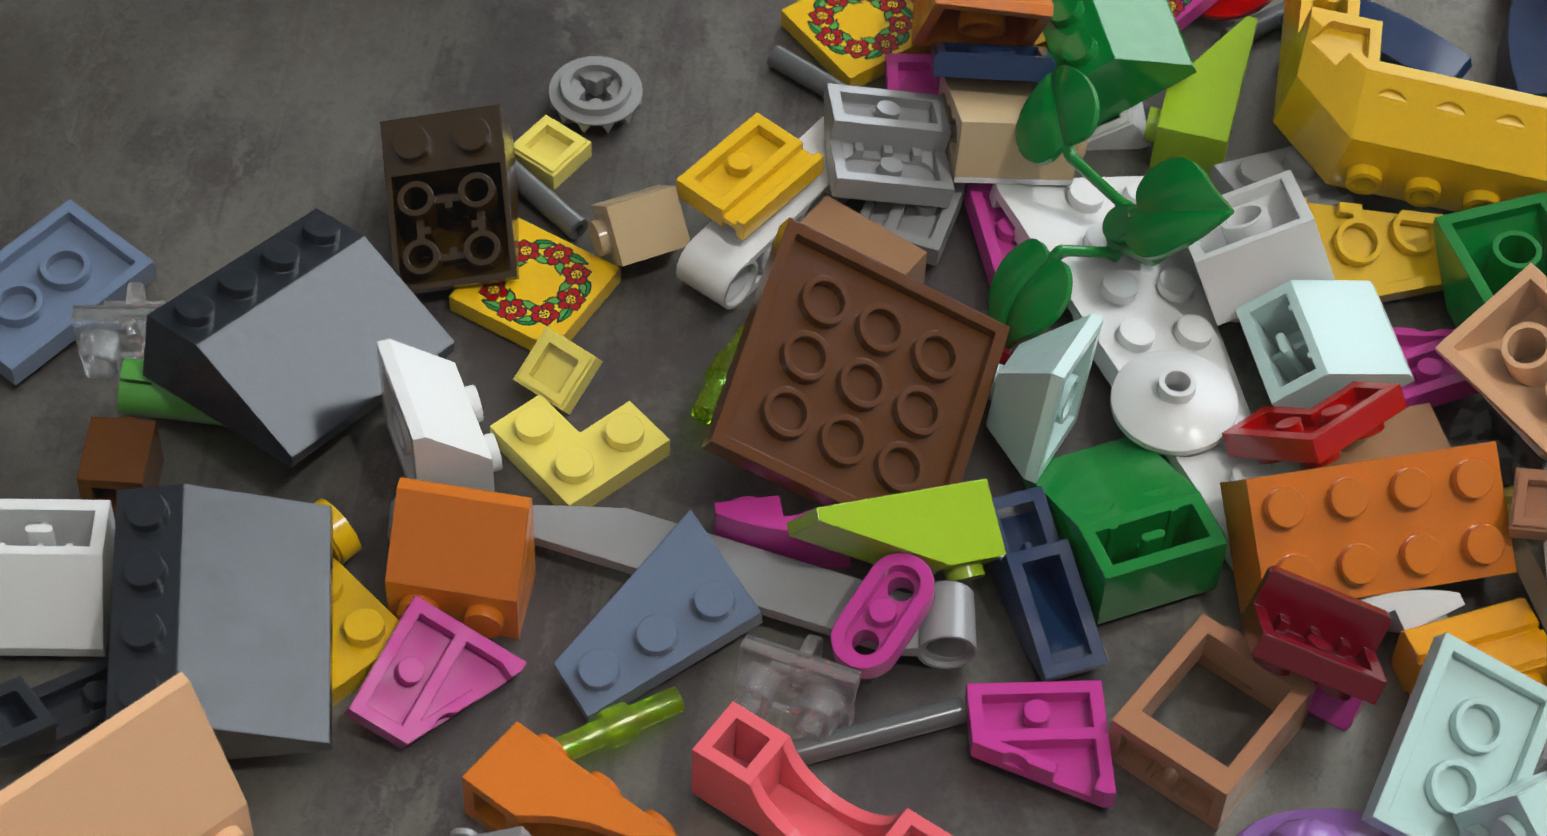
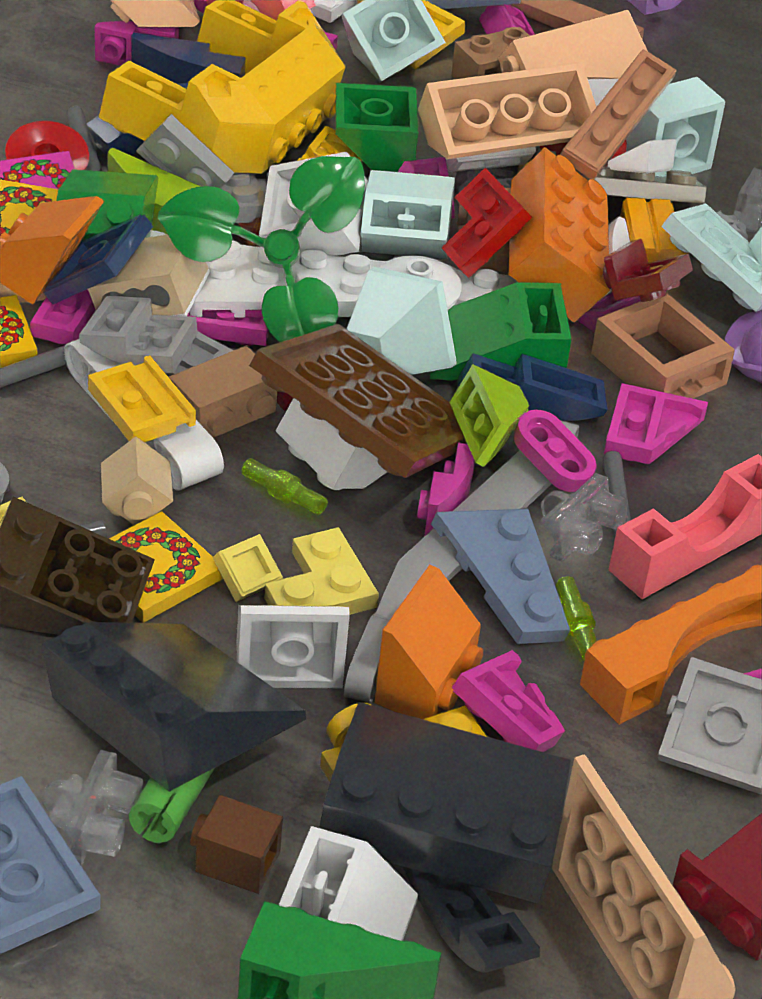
camera: 75 degrees left, 10 degrees down
none -> light grey plate [136,114,234,188]

